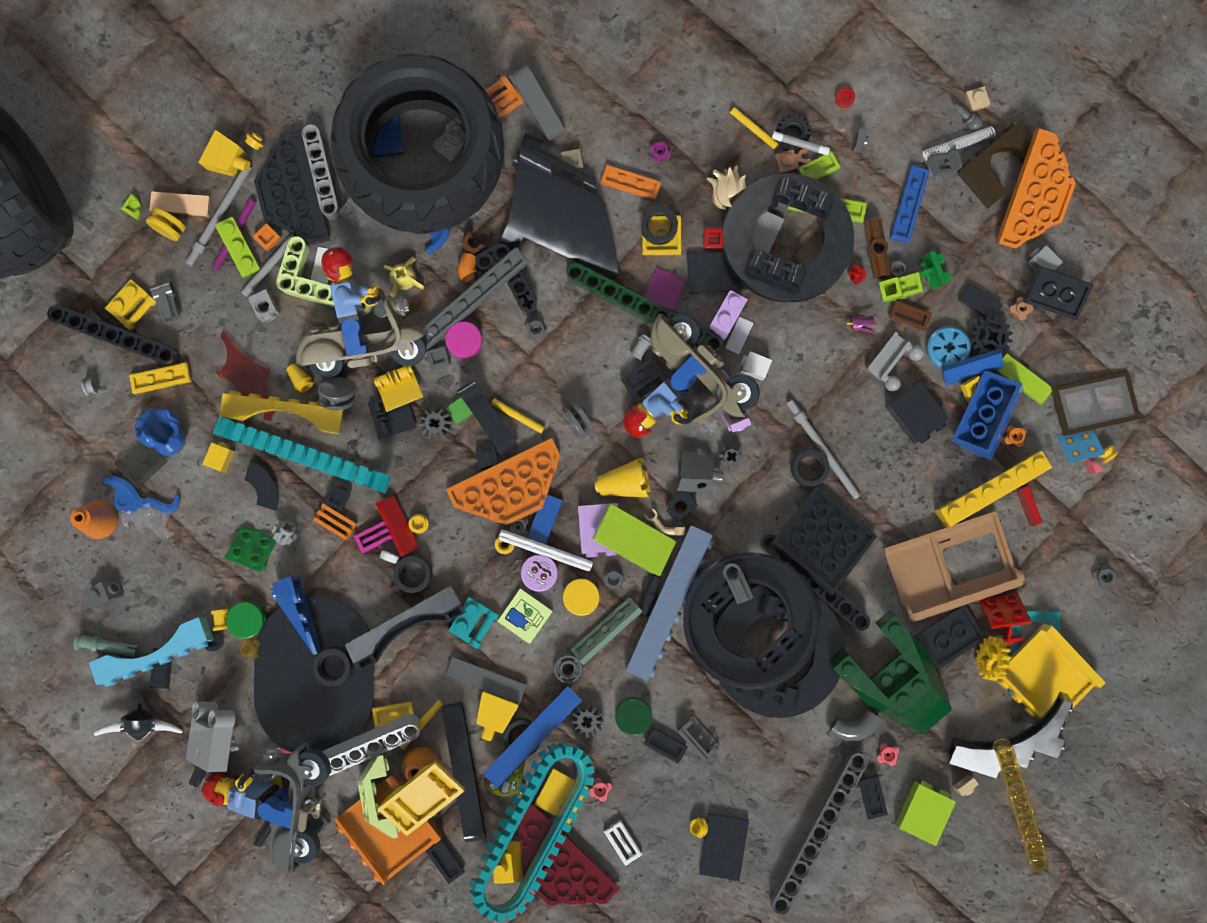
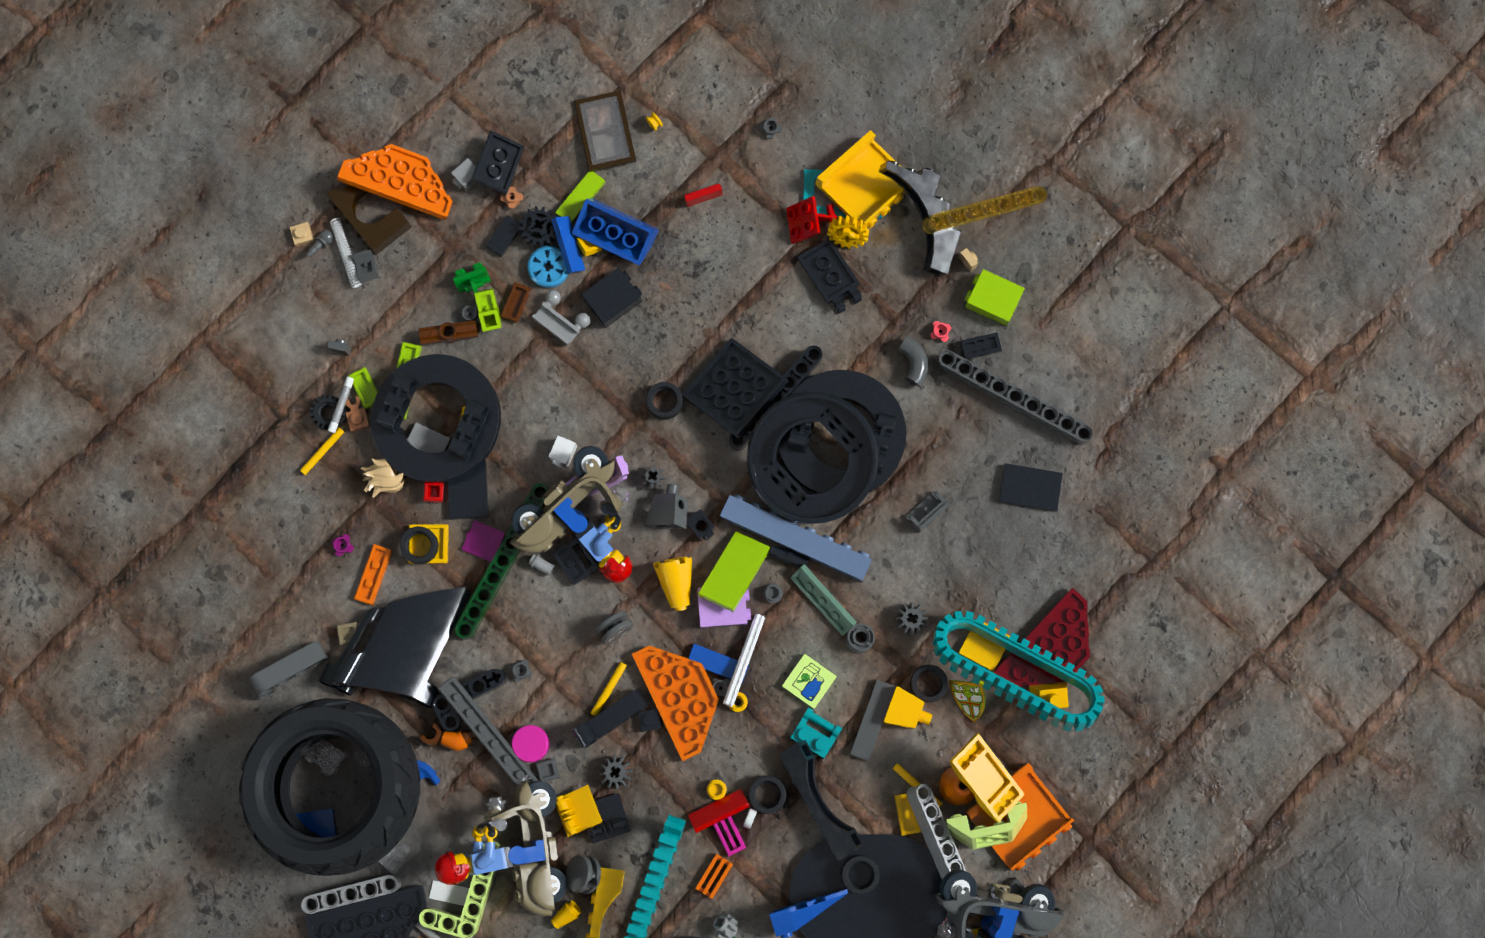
camera: 85 degrees left, 5 degrees down
black plate [324,485,351,512] -> none
light yellow piece [383,256,424,297] -> none
black tile [426,839,465,884] -> none
black beam [442,702,486,843] -> none
bright green tile [445,398,473,425] -> none
blue tile [483,686,582,788] -> none
orange plate [485,75,524,120] -> none
lavender head [521,555,558,591] -> none
yellow head [563,579,600,616] -> none
coral plate [589,778,612,802] -> none
white tile [604,819,642,866] -> none
dark green head [615,697,652,736] -> none
black tile [644,727,688,764] -> none
tan arm [645,509,685,535] -> none
yellow plate [690,817,708,838] -> none
lavender brick [708,290,748,342] -> none
dark grey piece [723,563,754,604] -> none
white sticker [726,317,753,354] -> none
light grey bar [787,400,861,500] -> none
dark green wedge [829,610,952,735] -> none
red tile [835,87,855,108] -> none
flat silver piece [847,315,877,334] -> none
red plate [848,264,866,285] -> none
medium nougat piece [884,511,1025,623] -> none
blue tile [890,165,930,244] -> none
yellow arch [935,451,1052,528] -> none
orange plate [1004,426,1026,447] -> none
dark azure sticker [1057,430,1105,464] -> none
coral tile [1084,458,1103,474] -> none

